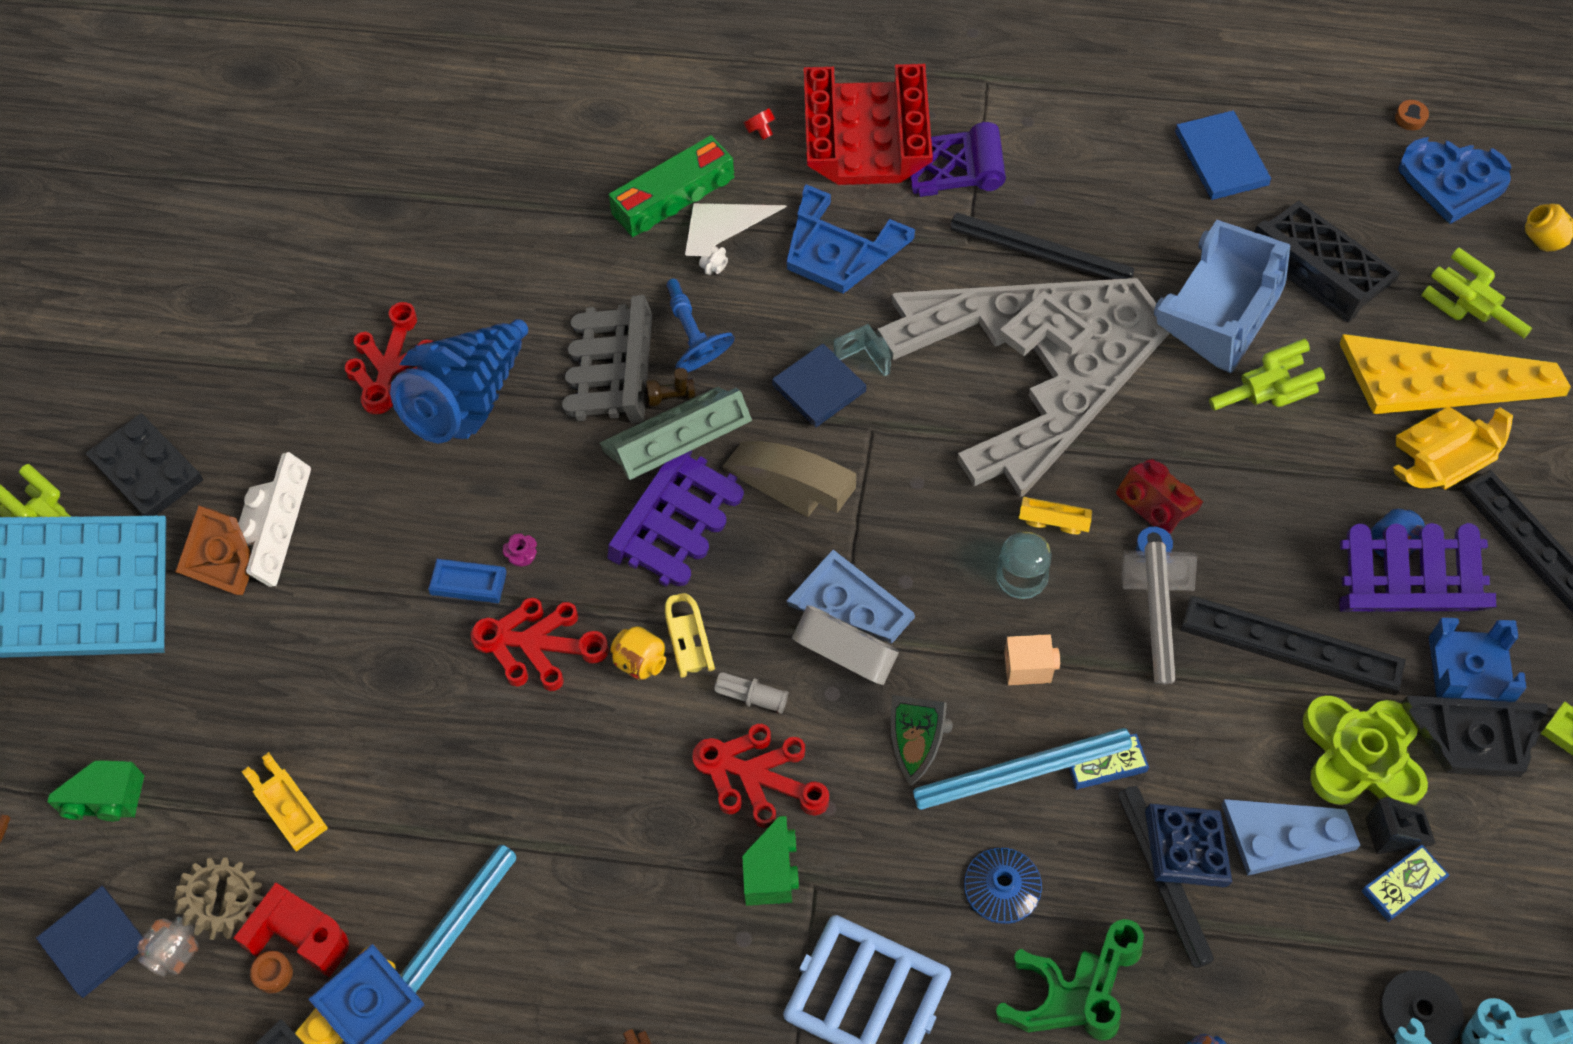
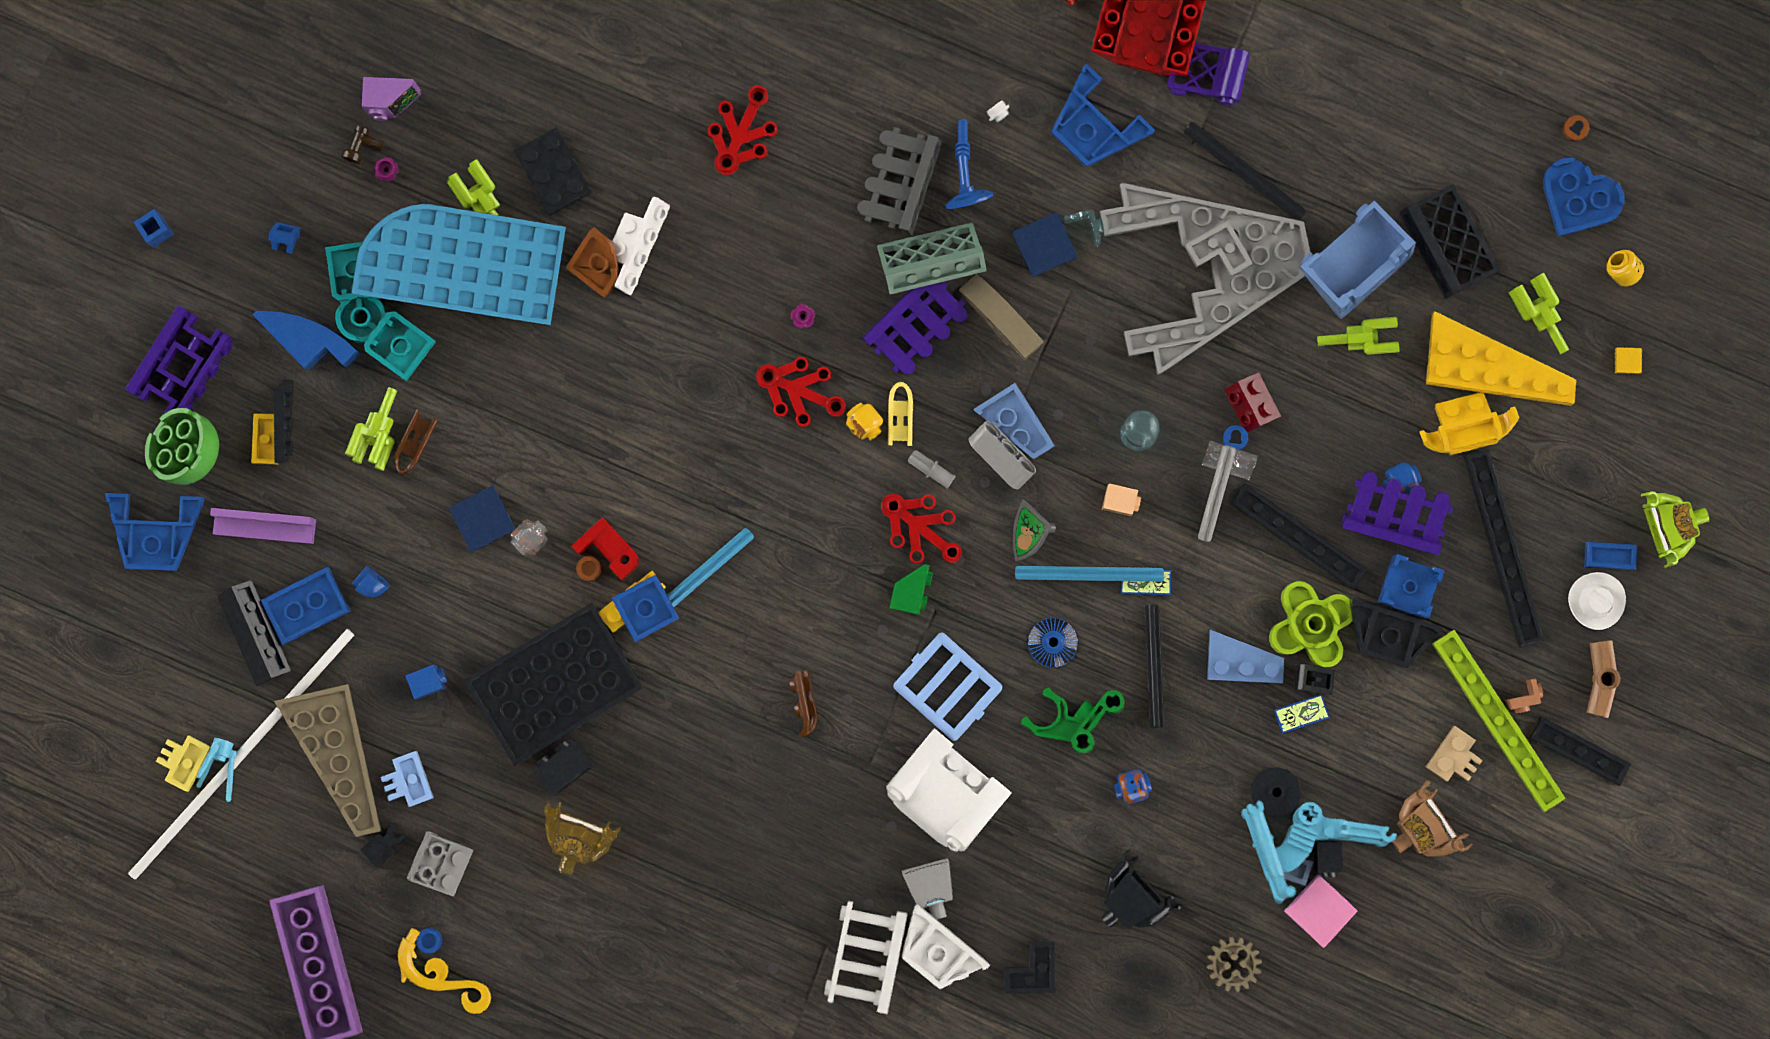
camera: 15 degrees right, 25 degrees up
green slope [47,760,144,822] -> none
dark tan gear [174,857,263,940] -> none
yellow hinge [242,752,328,852] -> none
blue plant [390,319,529,444] -> none
blue tile [428,559,507,604] -> none
green brick [608,135,734,238] -> none
dark brown piece [646,368,695,407] -> none
white sticker [685,203,786,256] -> none
yellow plate [1019,497,1092,534] -> none
dark blue tile [1145,803,1232,887] -> none
blue tile [1175,110,1271,200] -> none

